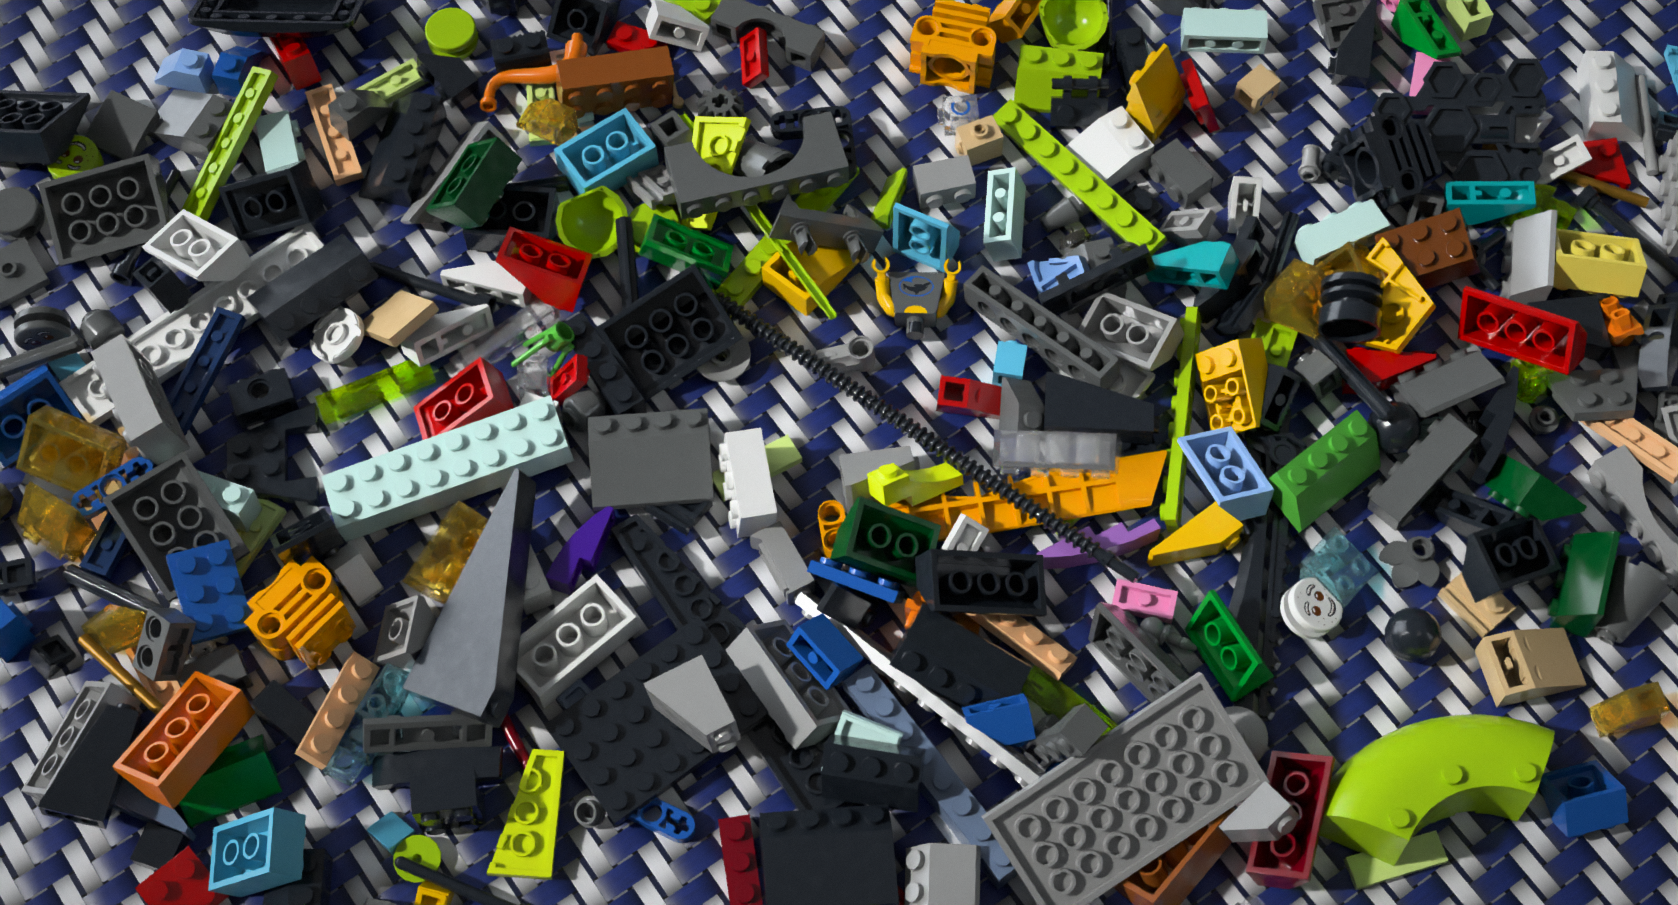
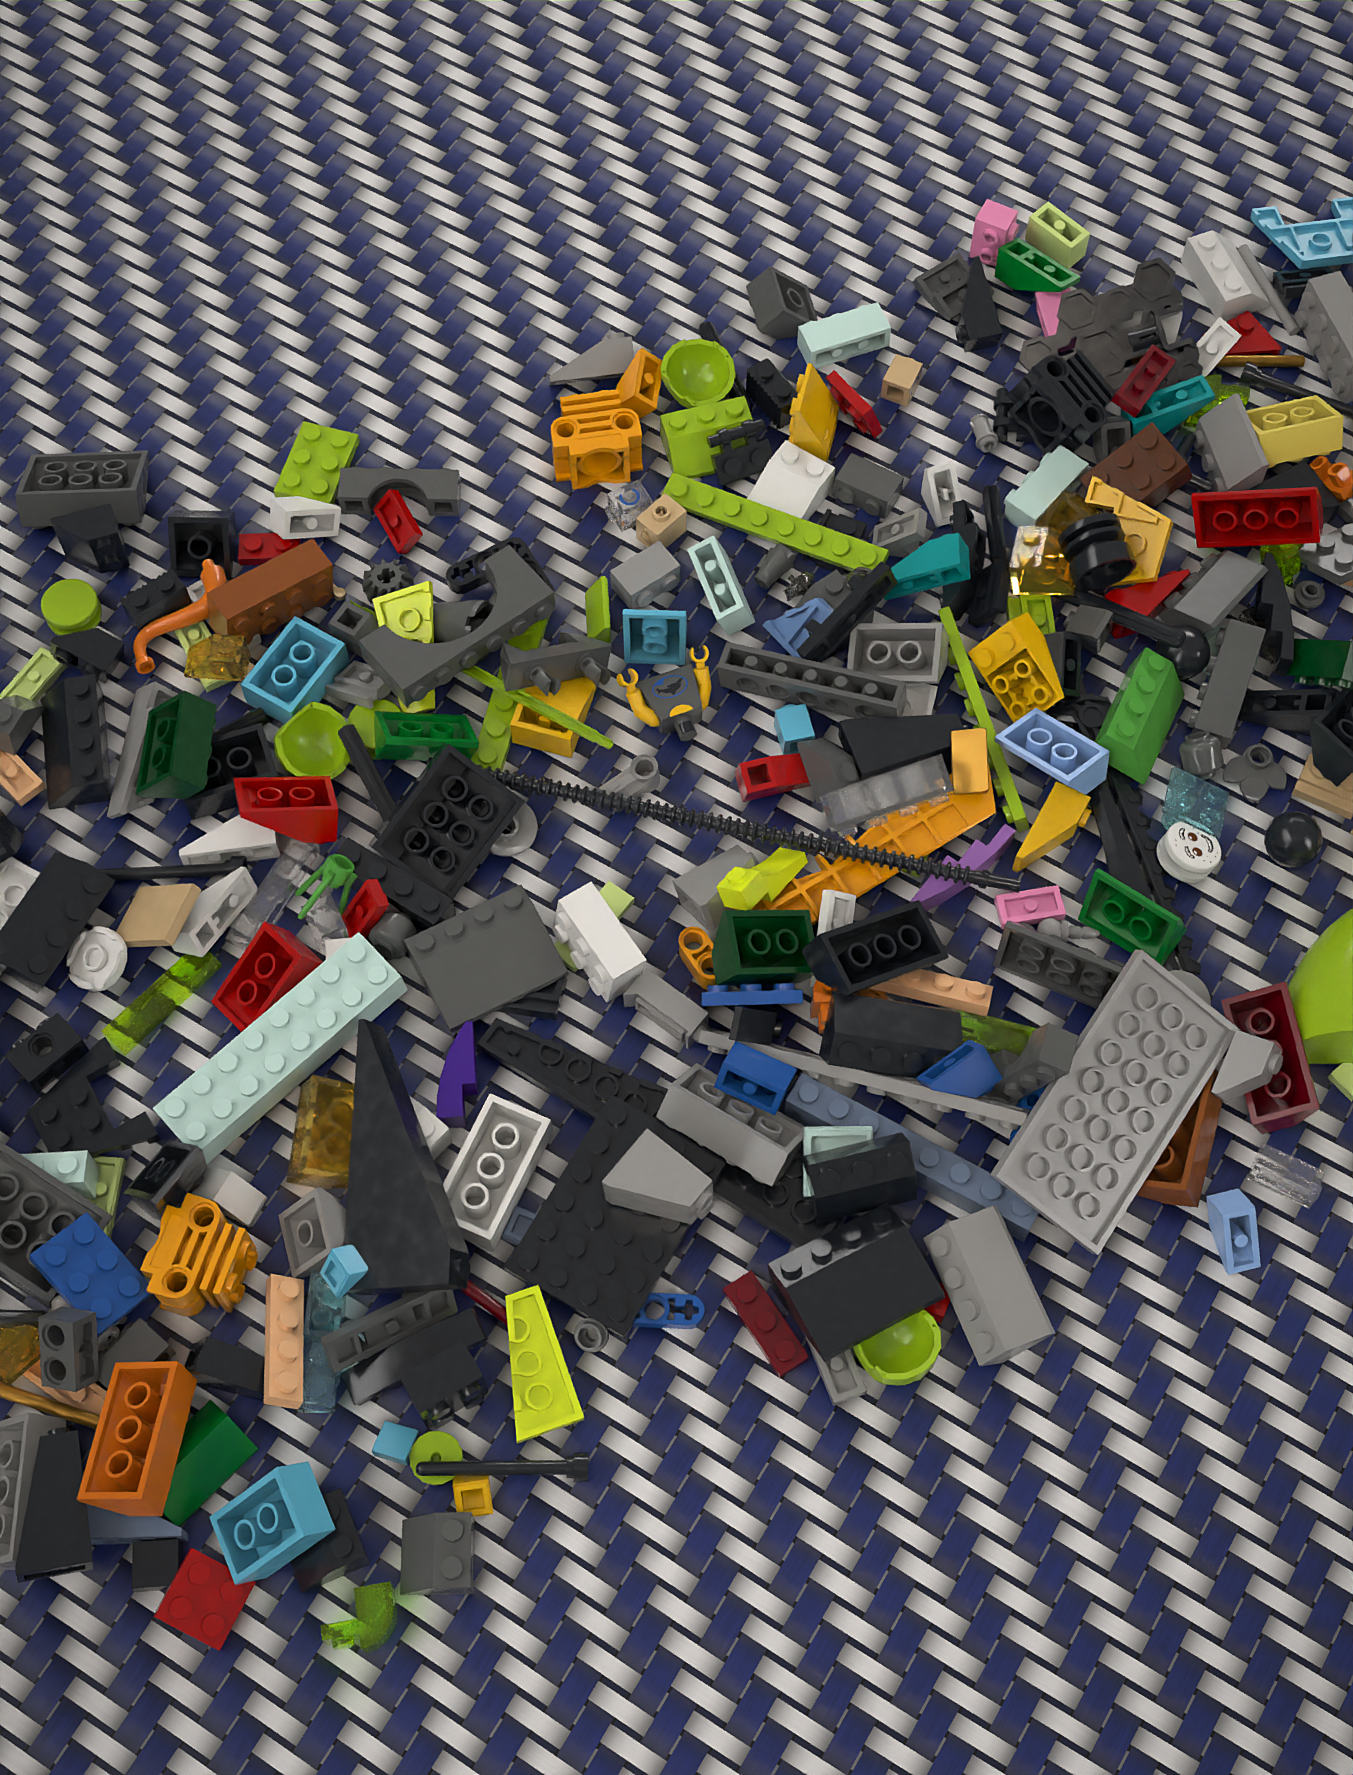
camera: 25 degrees left, 0 degrees up
none -> medium azure slope [320,1245,368,1298]
none -> slope [950,728,989,795]
none -> dark red plate [1111,344,1176,418]
none -> dark grey head [1179,731,1224,780]

